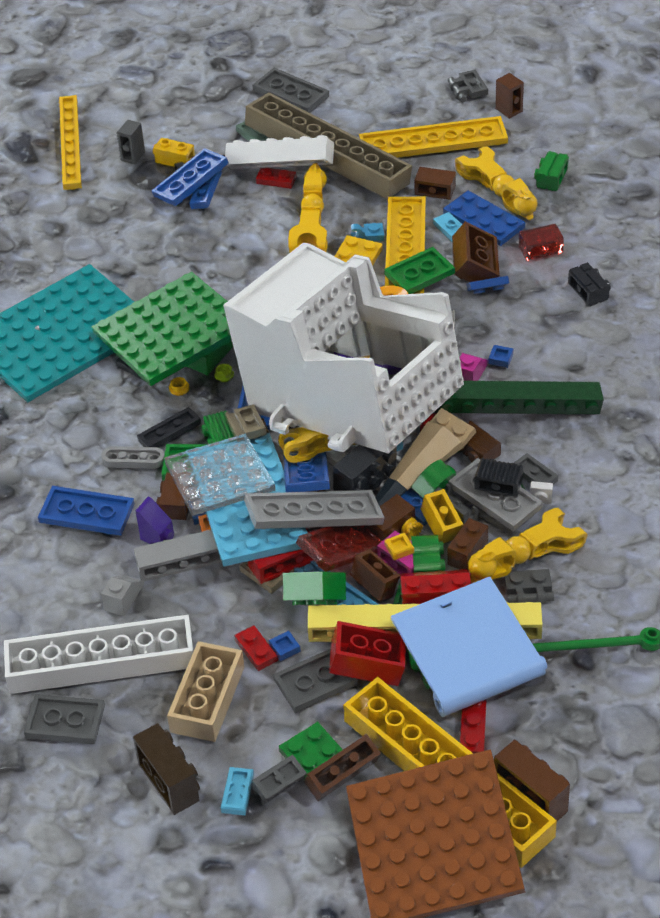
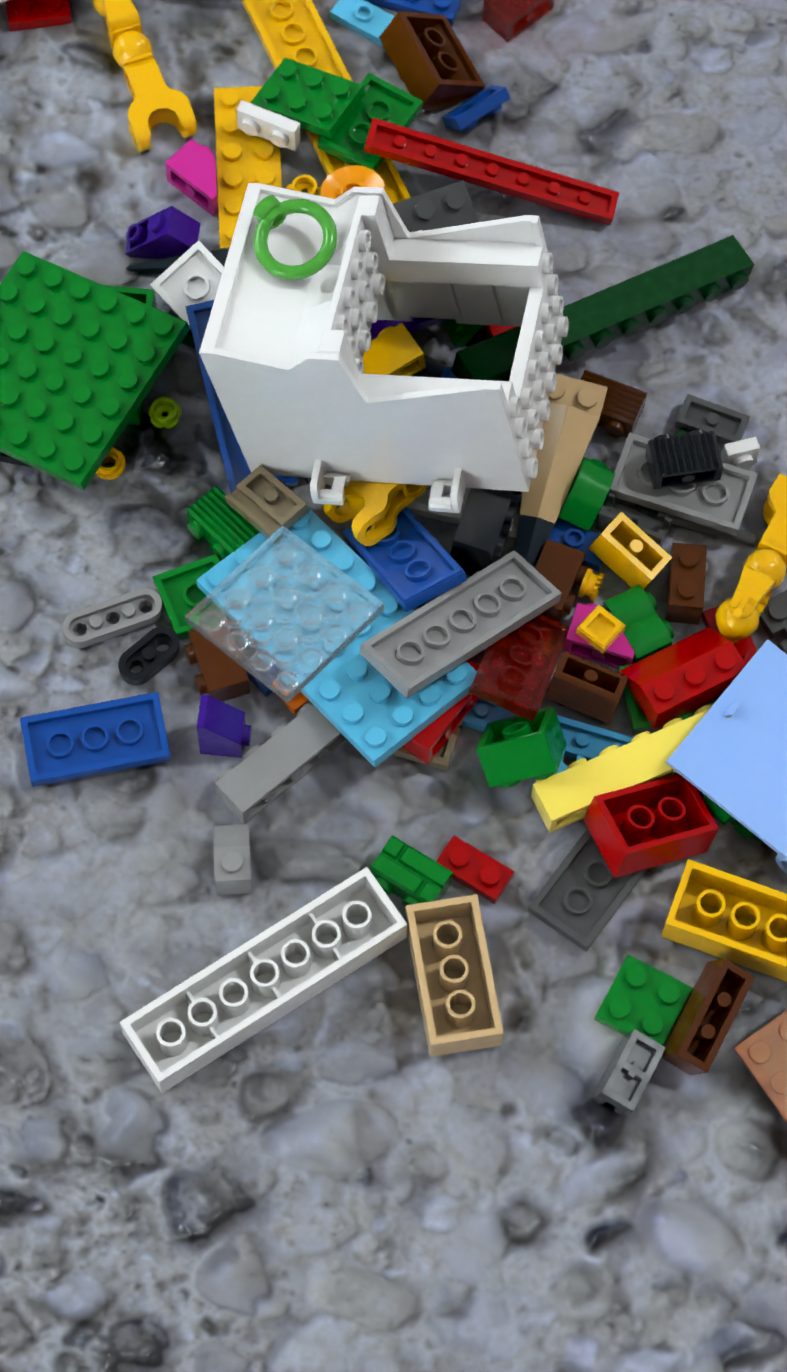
camera: 30 degrees left, 20 degrees up
dark grey plate [24,694,105,744] -> none
dark brown brick [133,723,200,815] -> none
black plate [137,407,201,448] -> none
medium azure plate [220,767,254,816] -> none
blue plate [269,631,301,662] -> none
dark azure plate [351,223,384,242] -> none
blue plate [488,345,514,368] -> none
black brick [568,262,611,307] -> none
none -> black plate [118,627,180,685]
none -> white plate [236,100,301,151]
none -> green plate [251,58,366,139]
none -> bright green piece [253,195,337,280]
none -> red plate [363,118,619,226]
none -> green brick [369,835,453,906]

